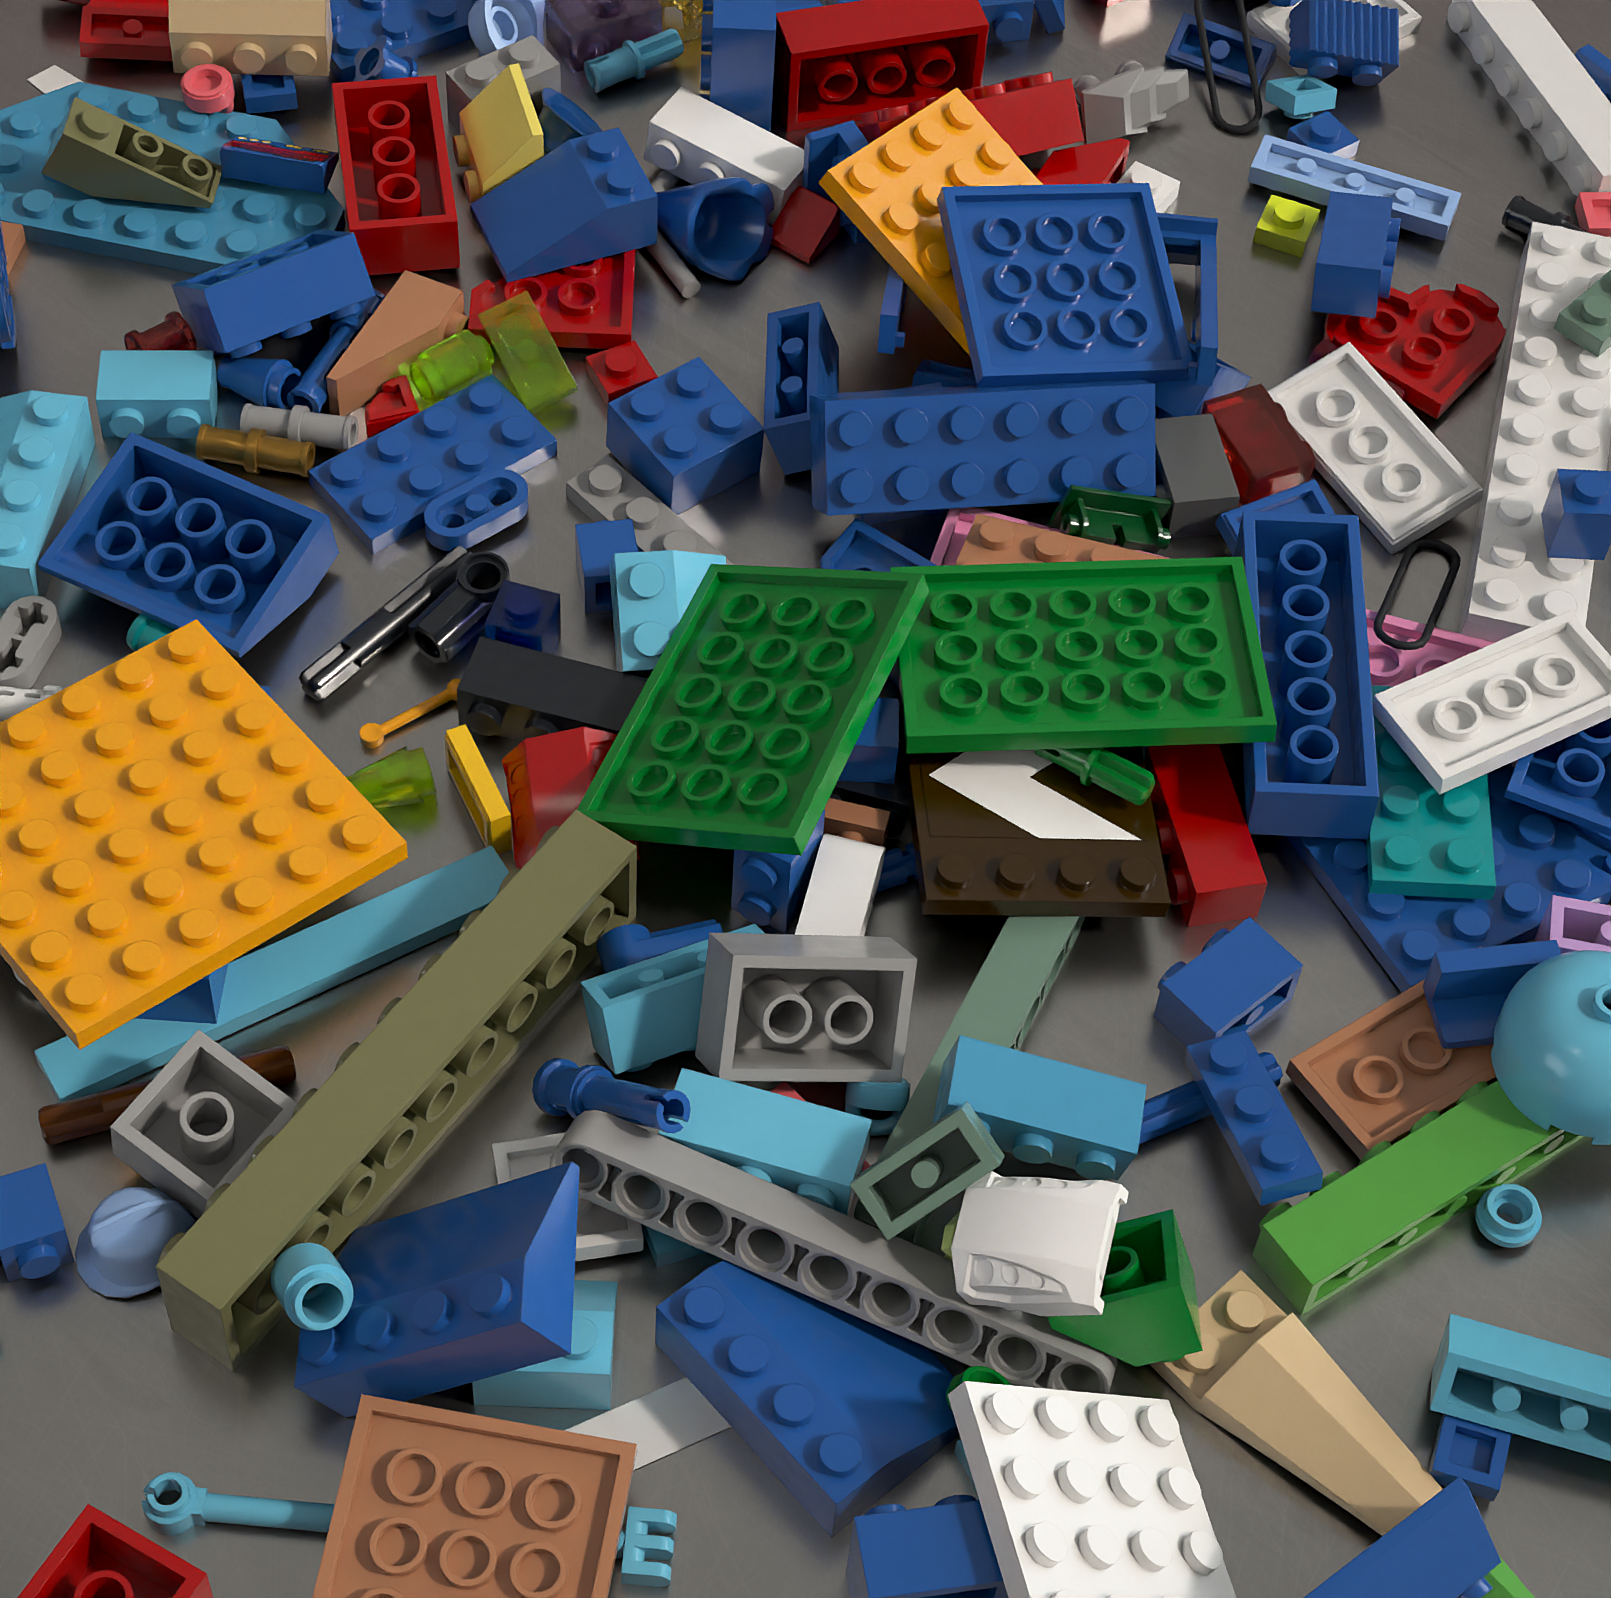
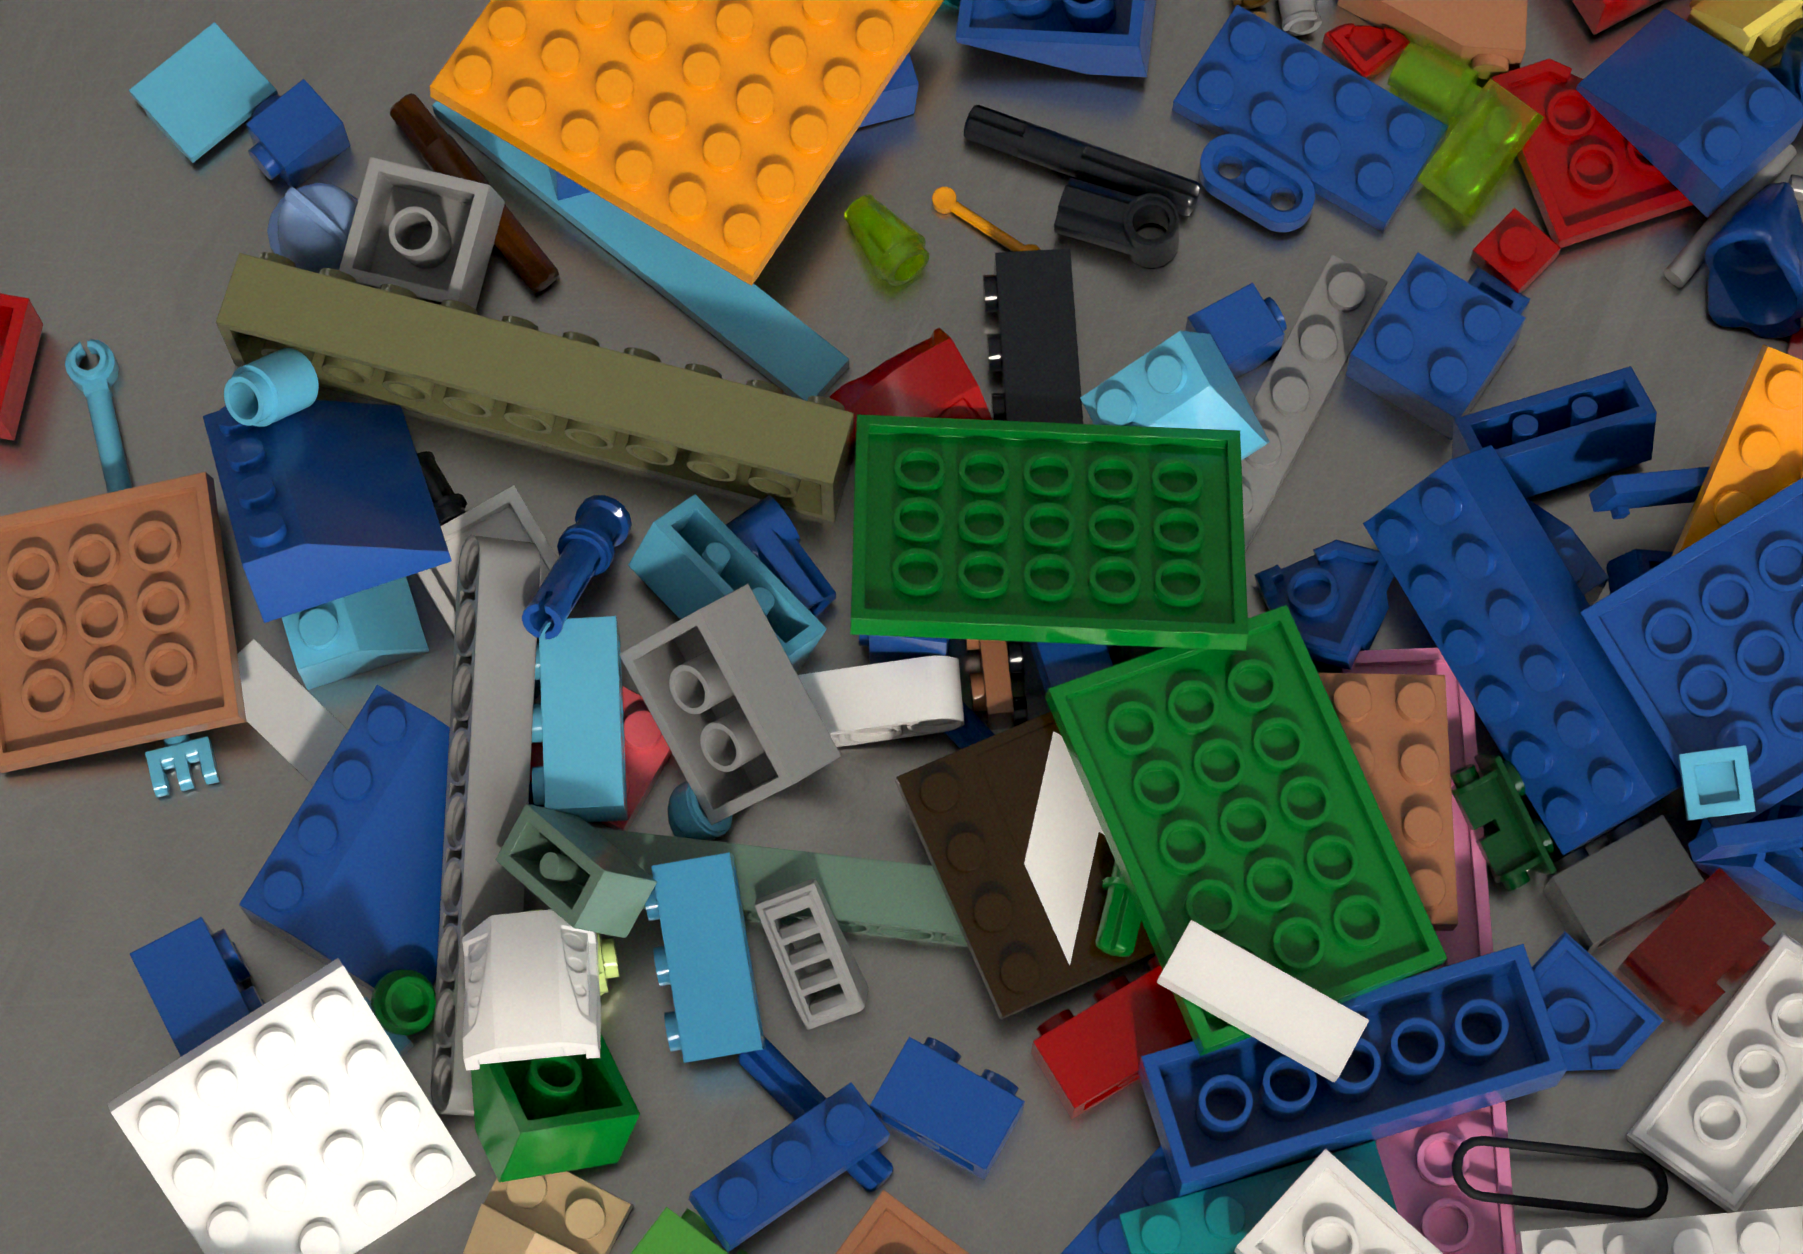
camera: 75 degrees right, 20 degrees up
yellow tile [444,724,512,854] -> none
clear blue brick [485,580,561,655] -> none
none -> light grey slope [755,878,869,1030]
none -> white tile [1156,920,1369,1083]
none -> medium azure plate [1678,745,1756,821]

